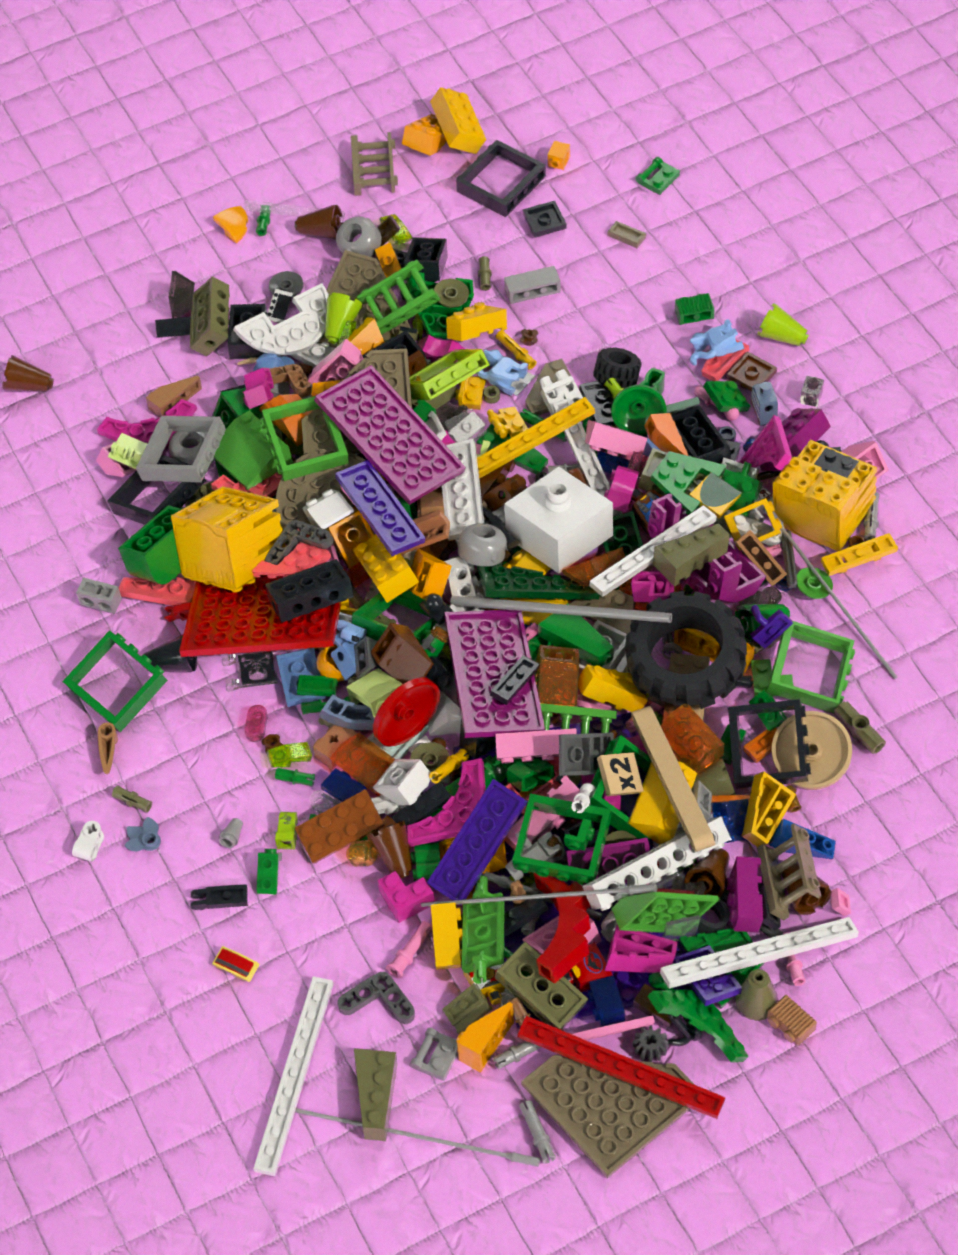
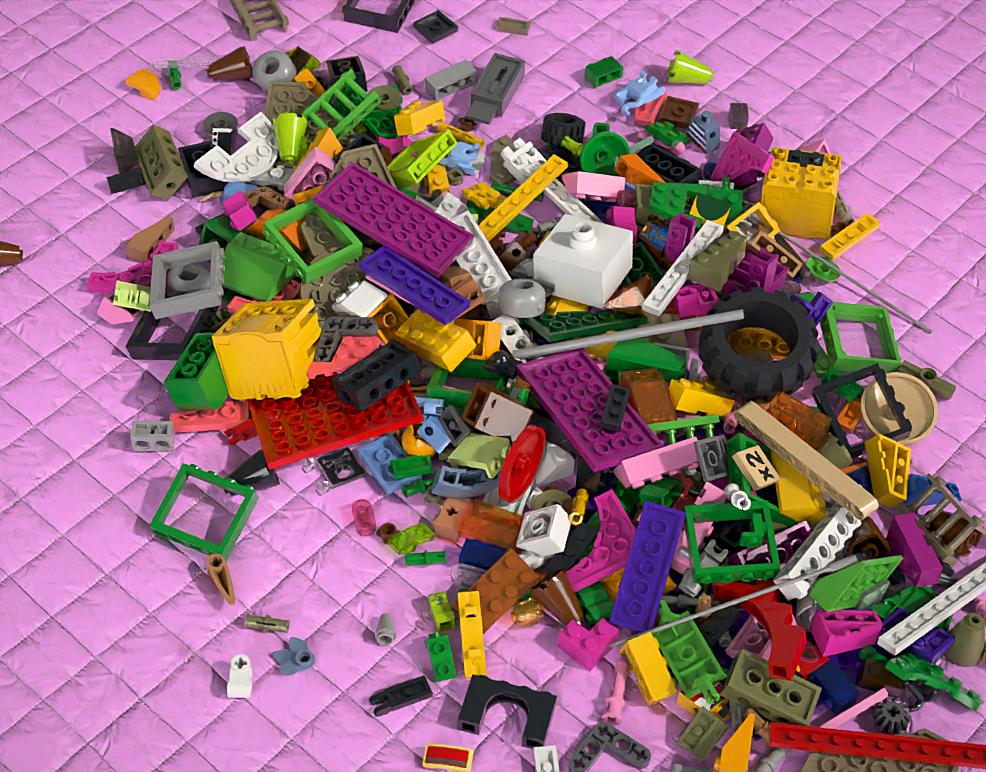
camera: 25 degrees left, 5 degrees down
none -> yellow hinge [457,591,487,679]
none -> black arch [458,674,557,749]
none -> dark grey piece [466,53,525,125]

